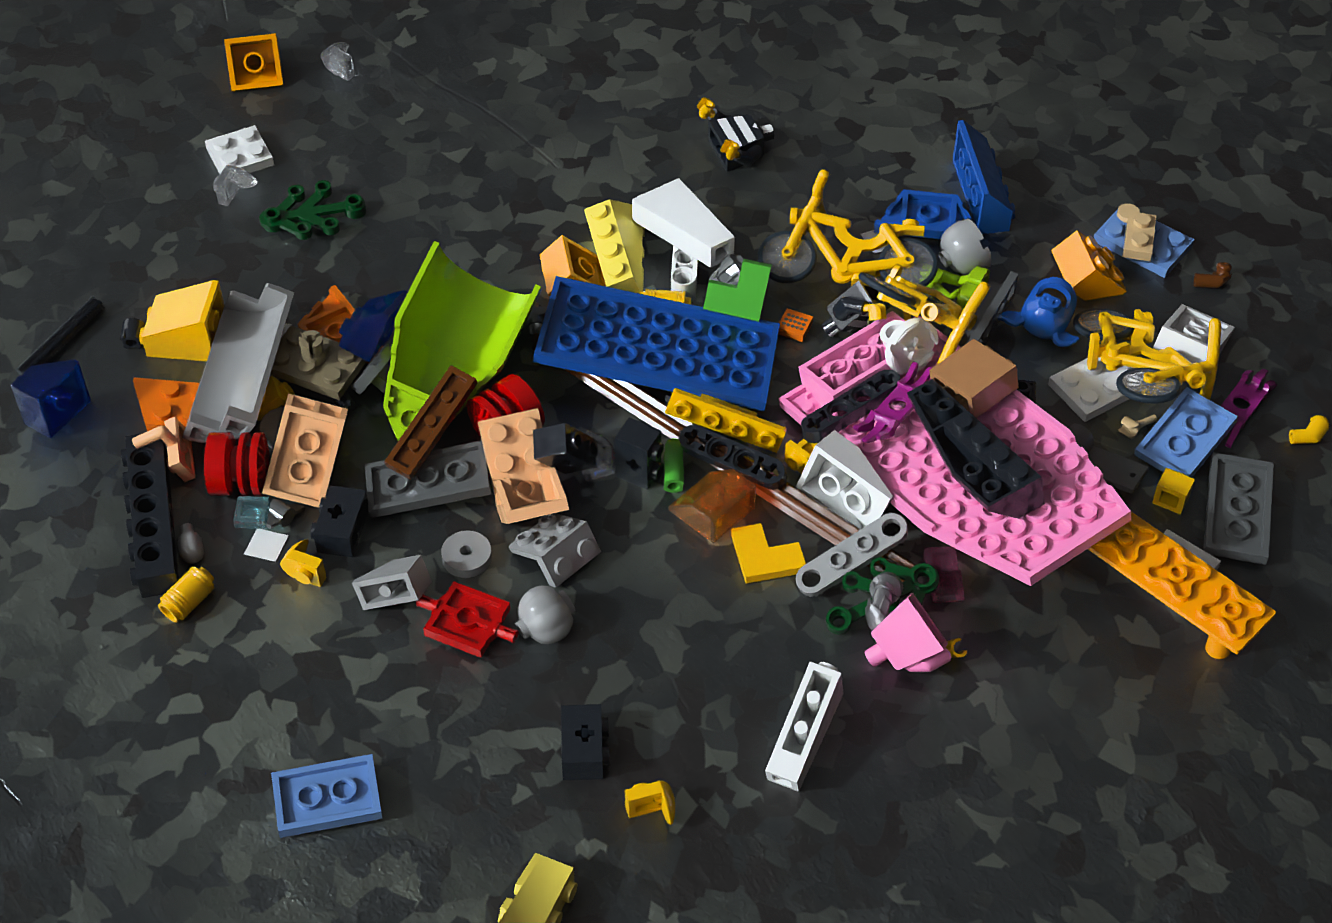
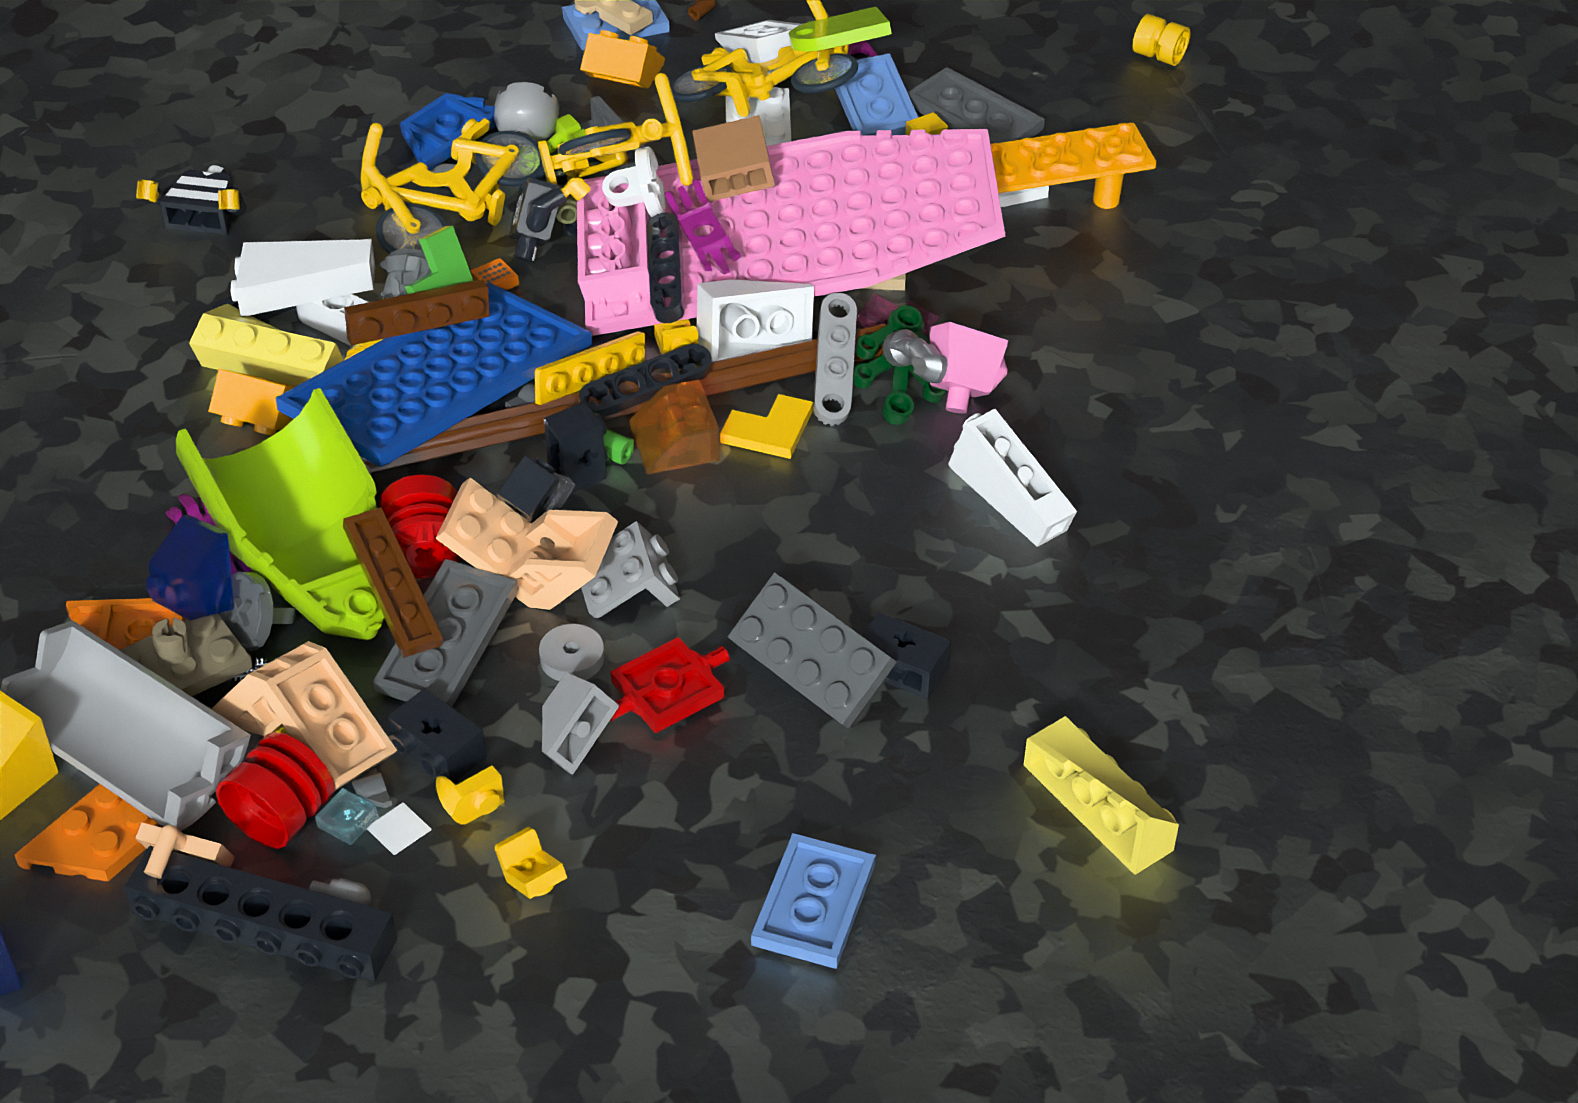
camera: 60 degrees left, 5 degrees down
yellow head [158,567,215,622] -> none
light grey plant [515,585,575,644] -> none
yellow plate [625,781,676,825] -> none
black wedge [907,379,1045,519] -> none
blue slope [952,120,1015,234] -> none
blue piece [998,277,1079,347] -> none
tan hand [1118,415,1157,439] -> none
yellow arm [1289,415,1329,444] -> none
none -> reddish brown plate [344,279,490,345]
none -> yellow bracket [494,827,567,899]
none -> dark grey plate [728,572,897,728]
none -> lime tile [788,7,892,52]

